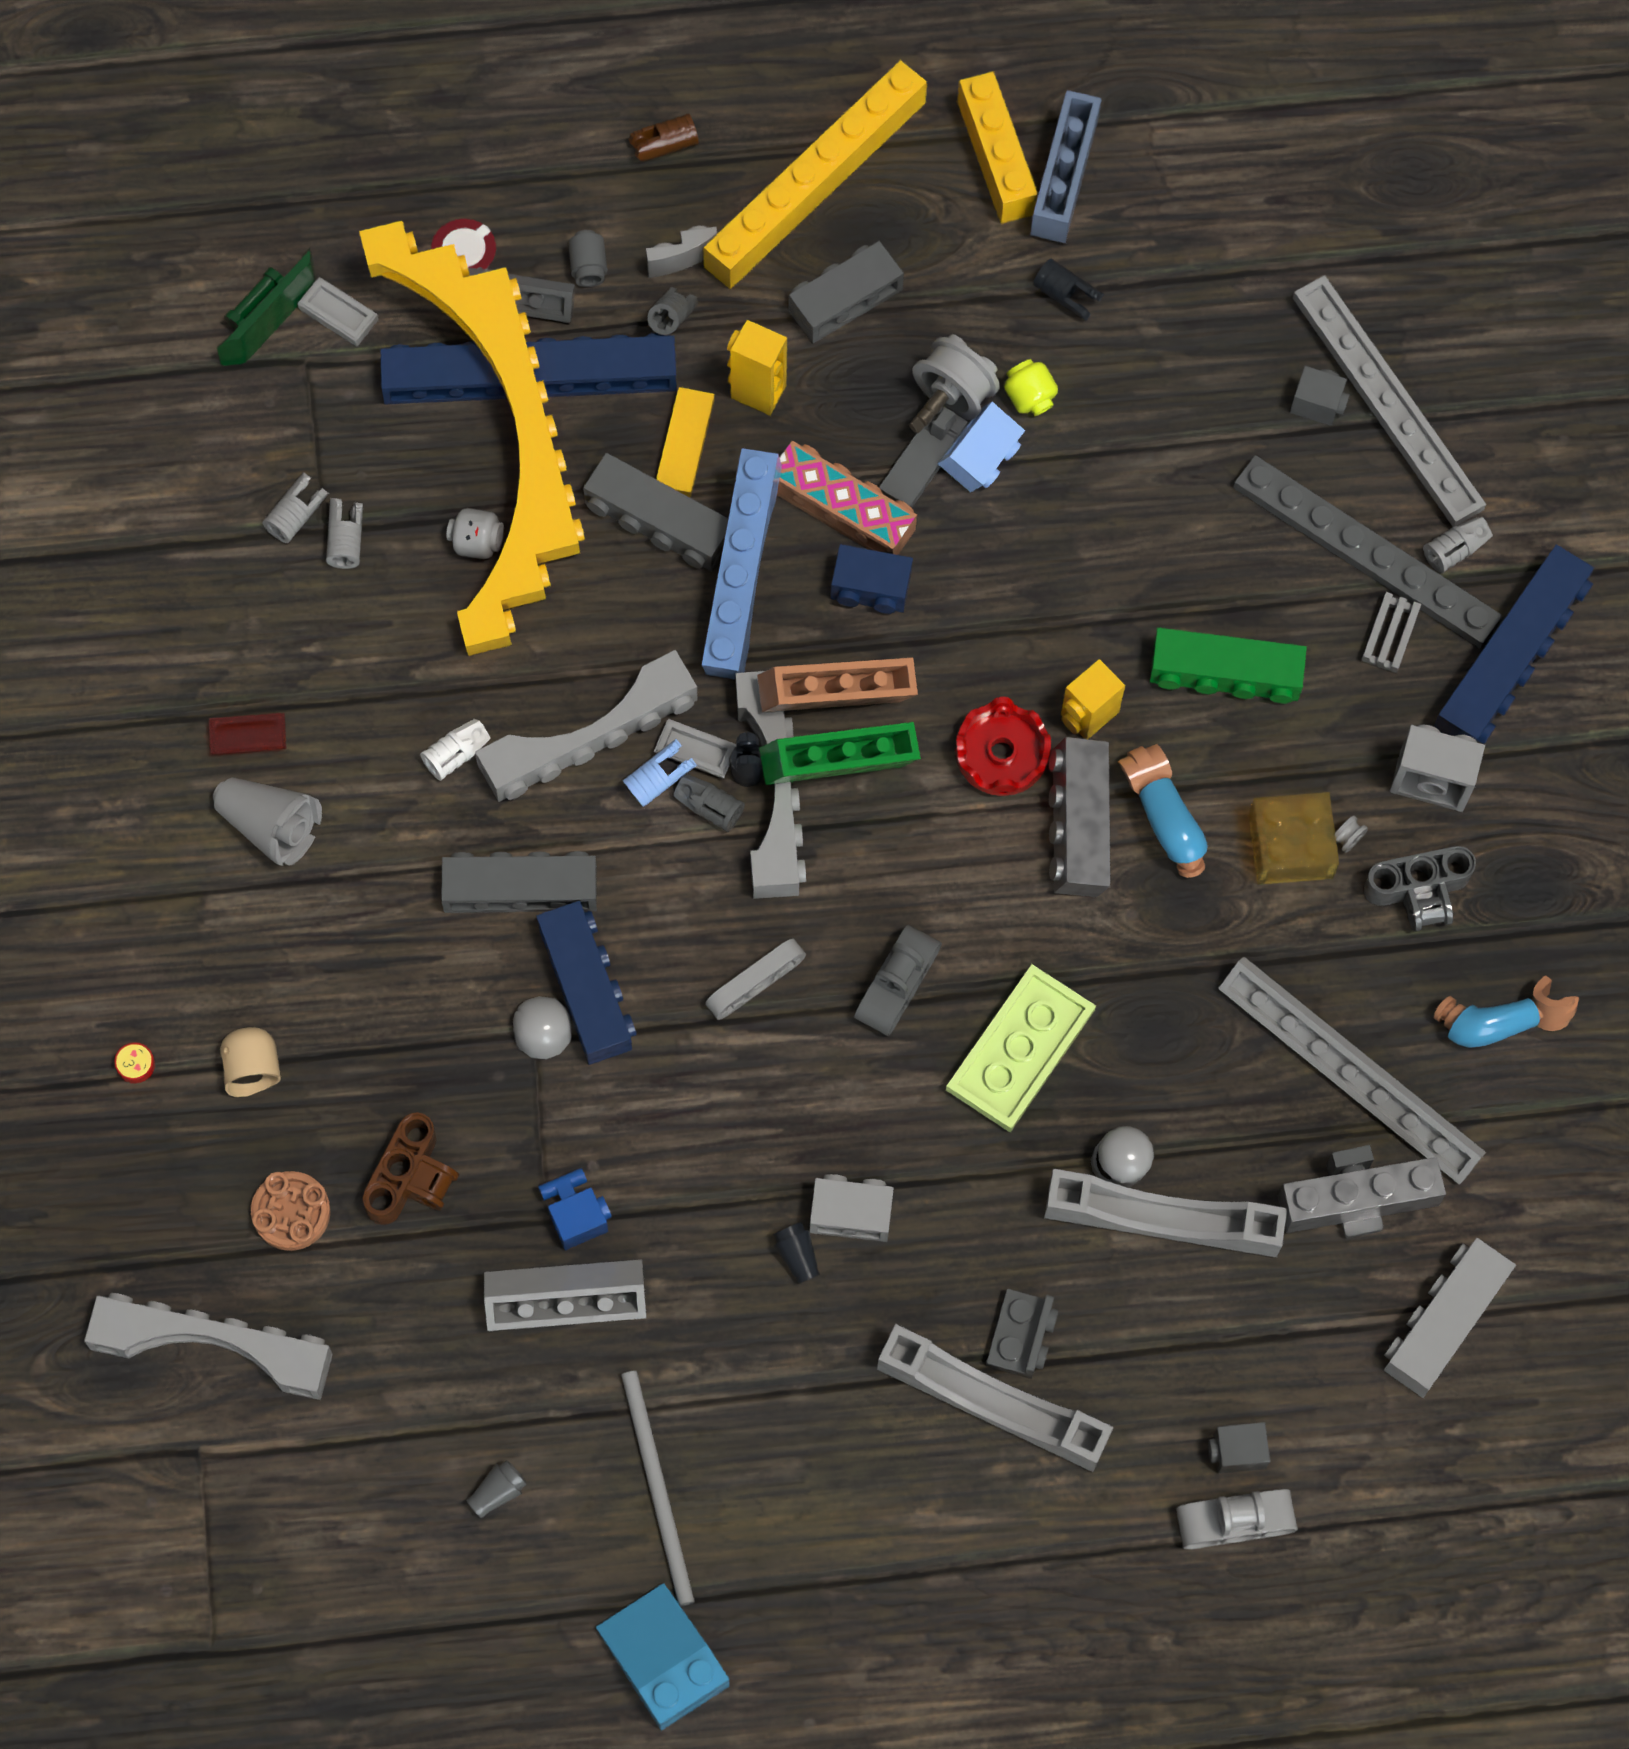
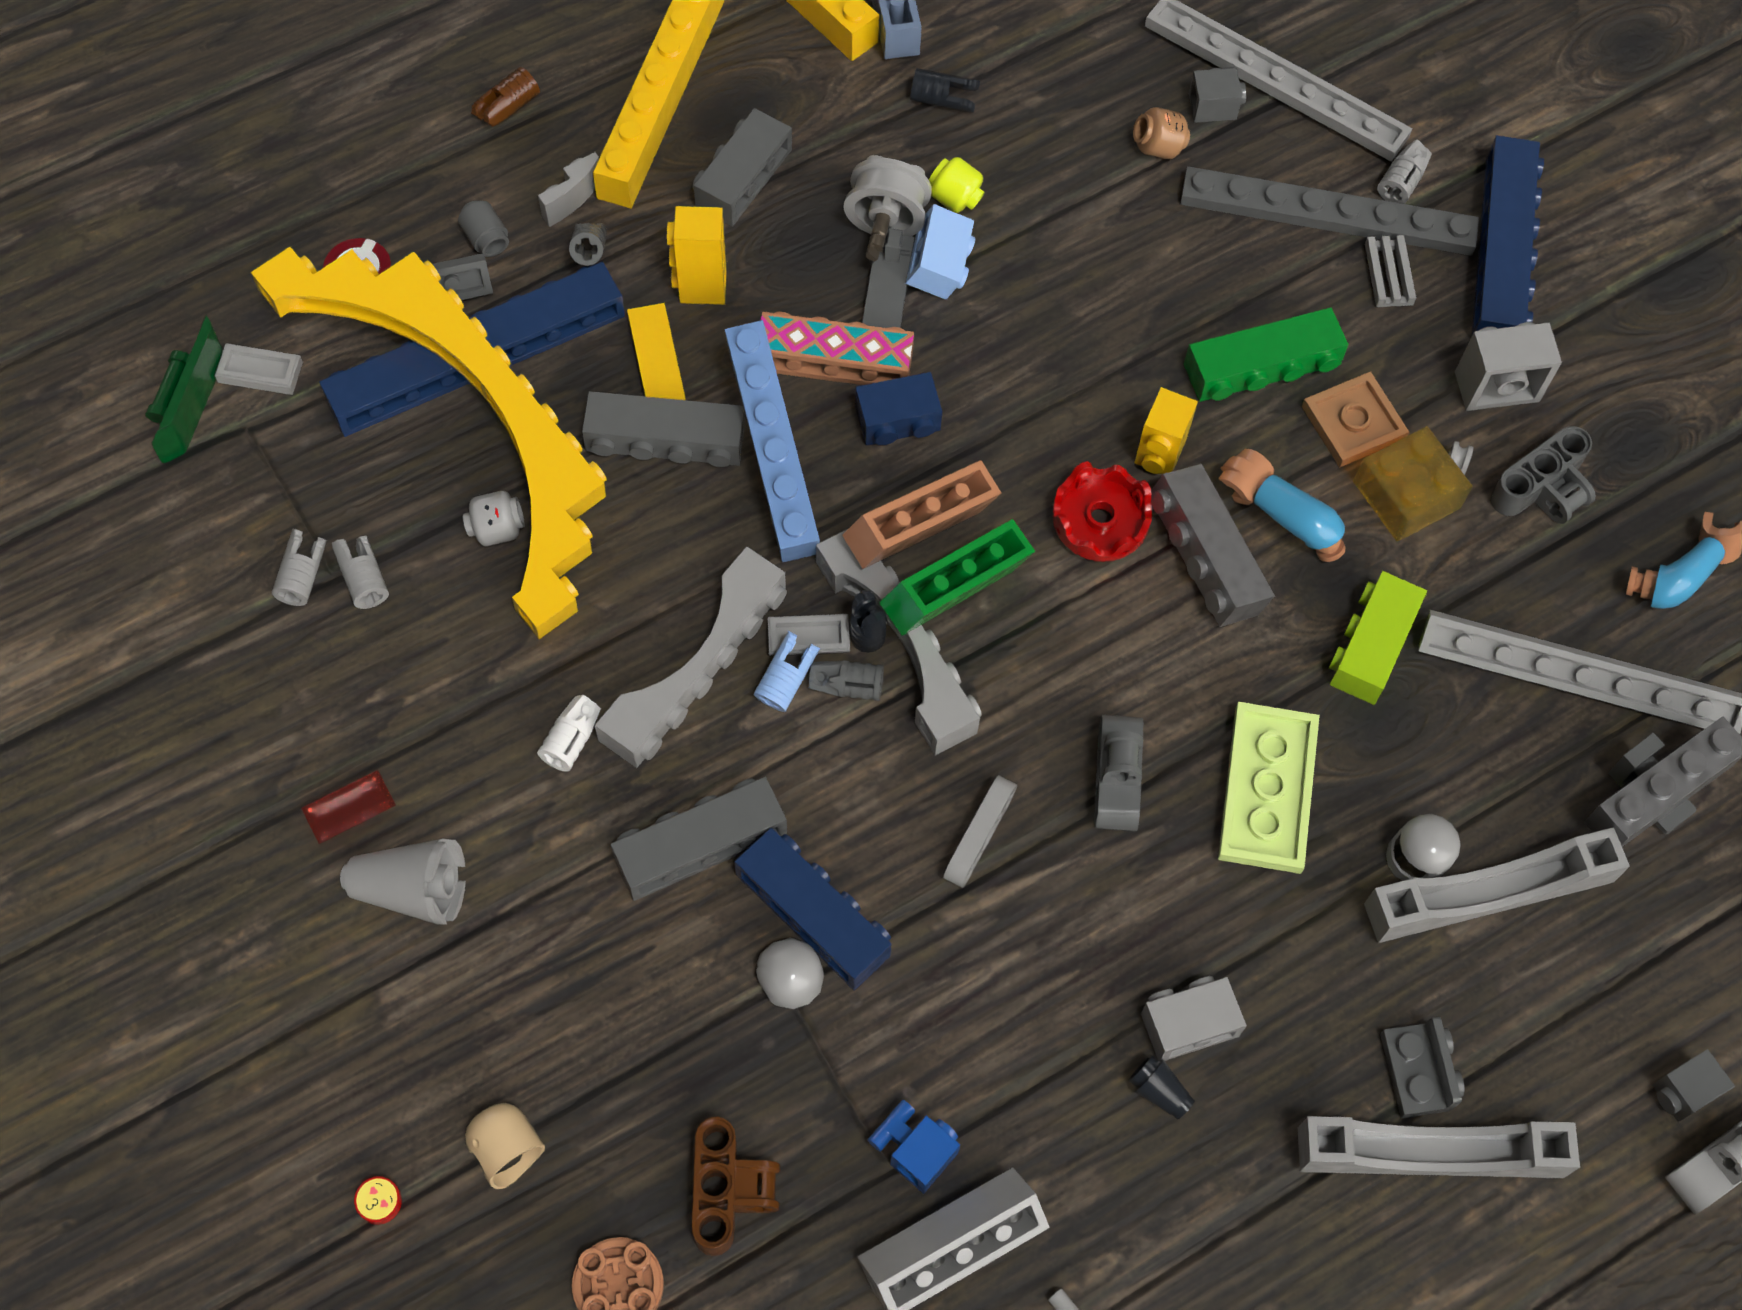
camera: 25 degrees left, 5 degrees down
none -> medium nougat head [1133,107,1190,159]
none -> medium nougat tile [1302,371,1409,468]
none -> lime brick [1329,571,1427,705]

